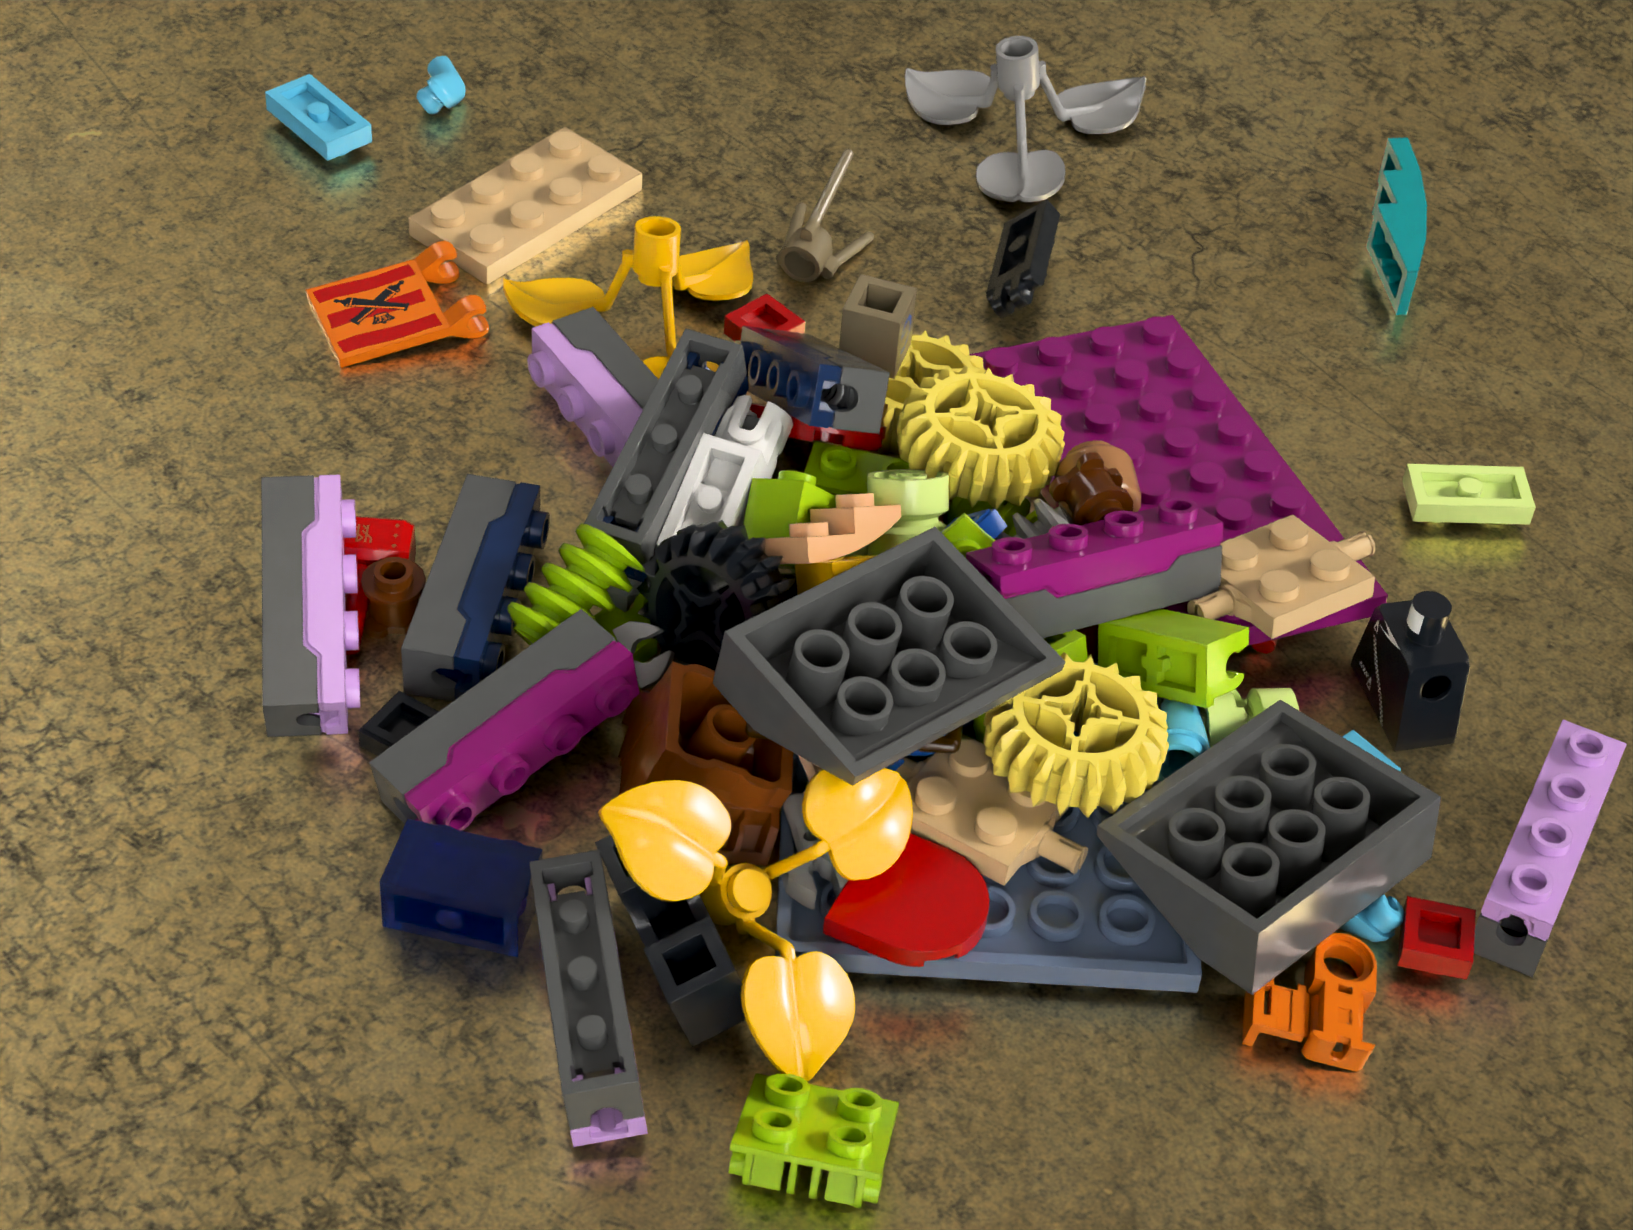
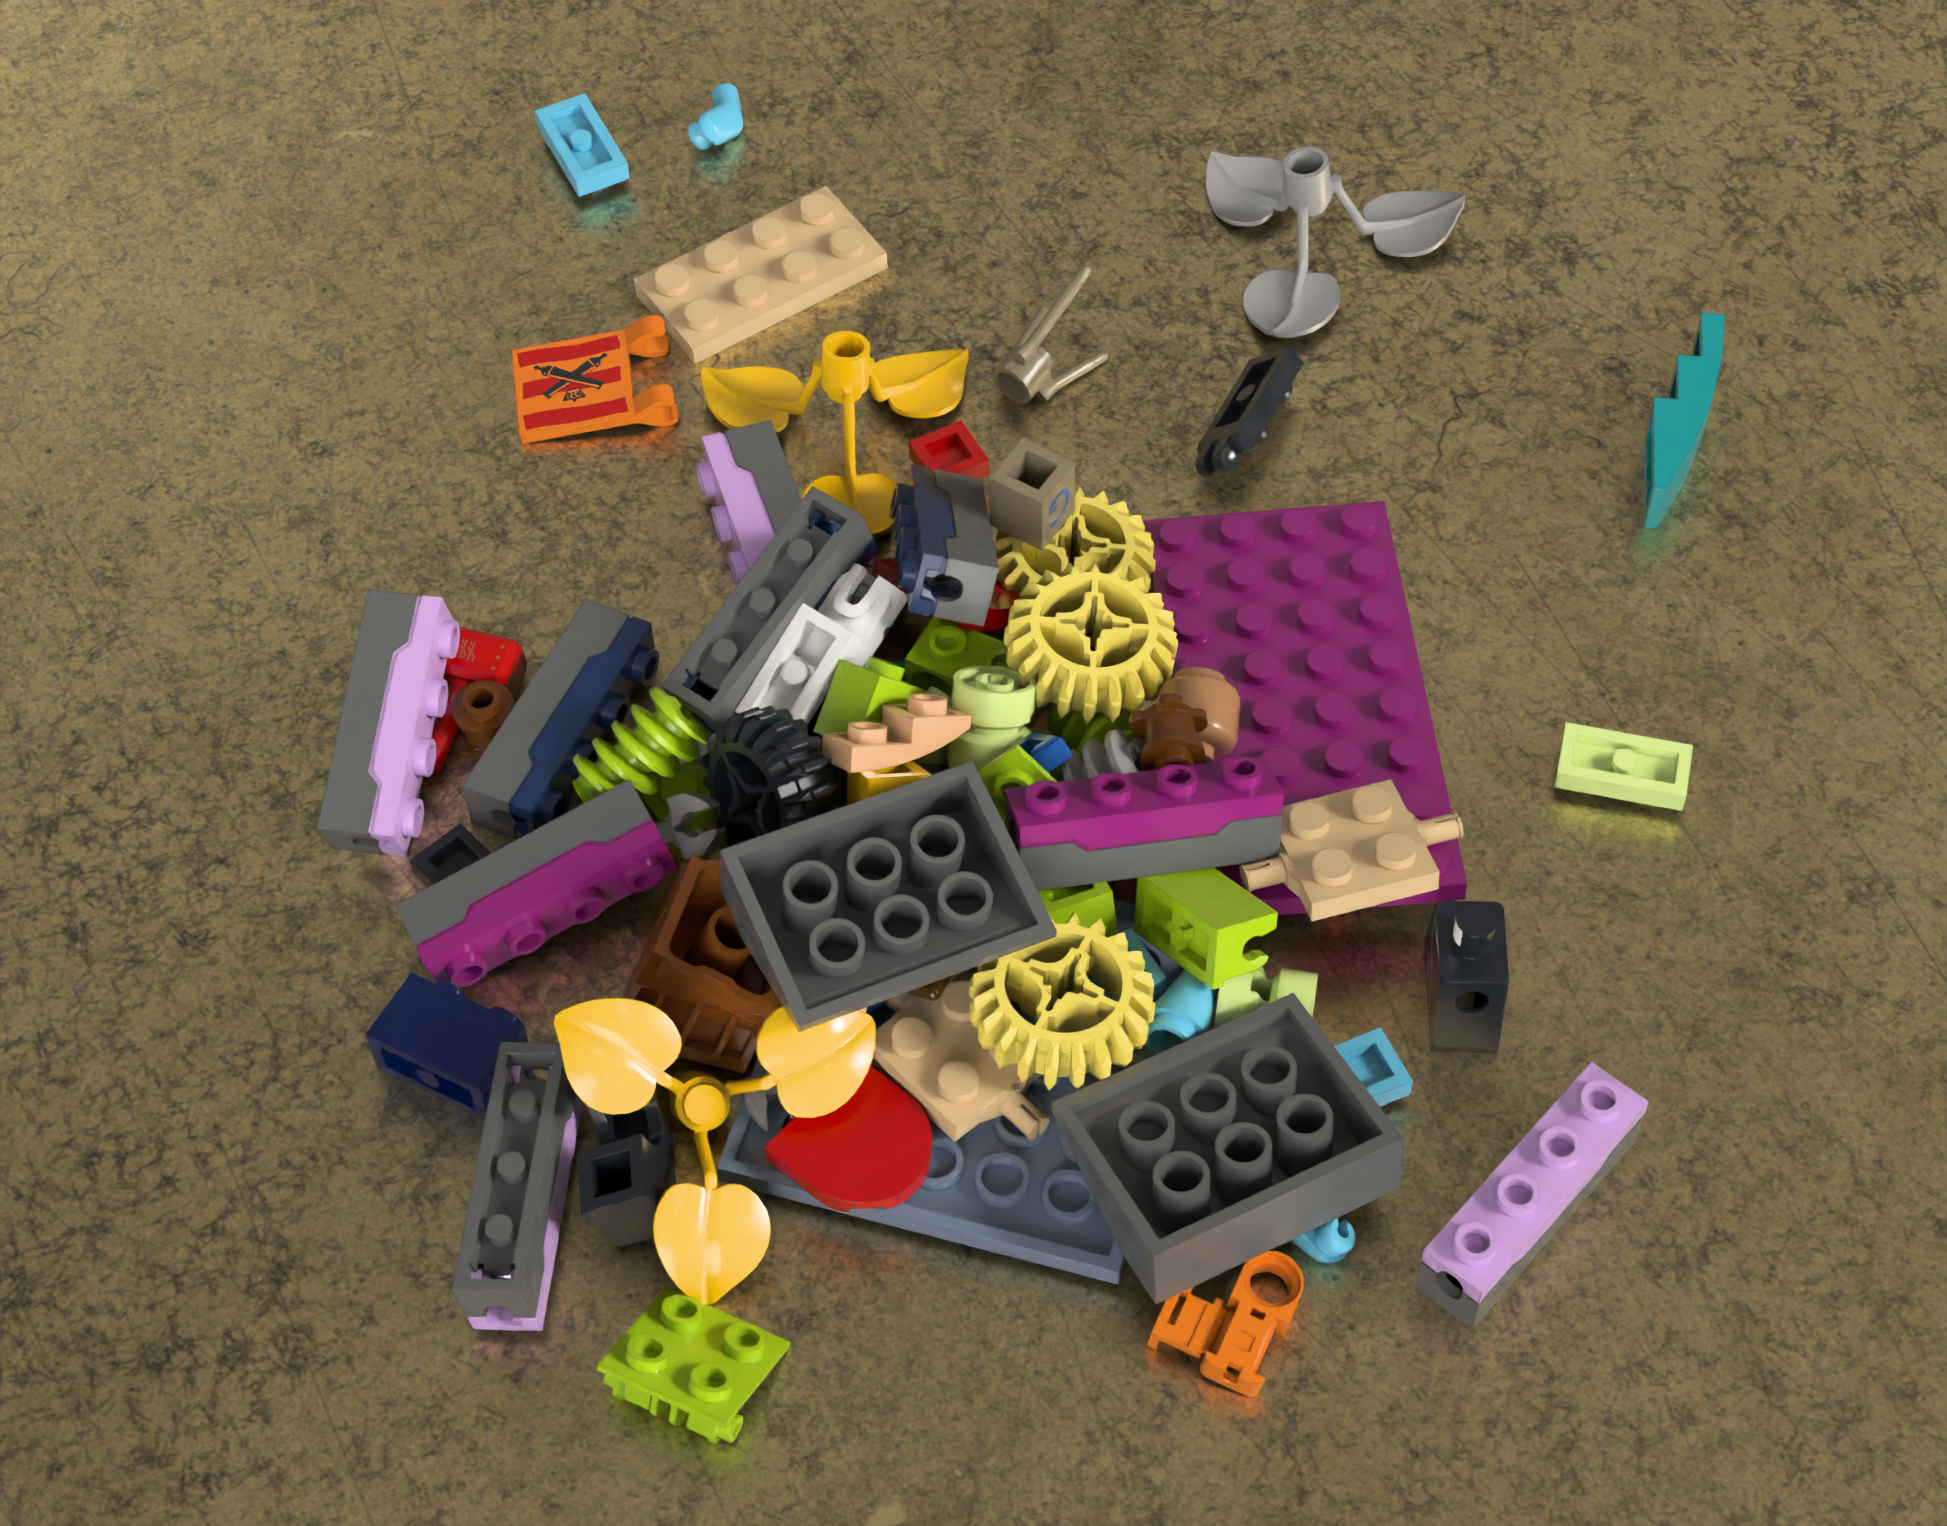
camera: 20 degrees right, 10 degrees up
red plate [1397,896,1476,980] -> none

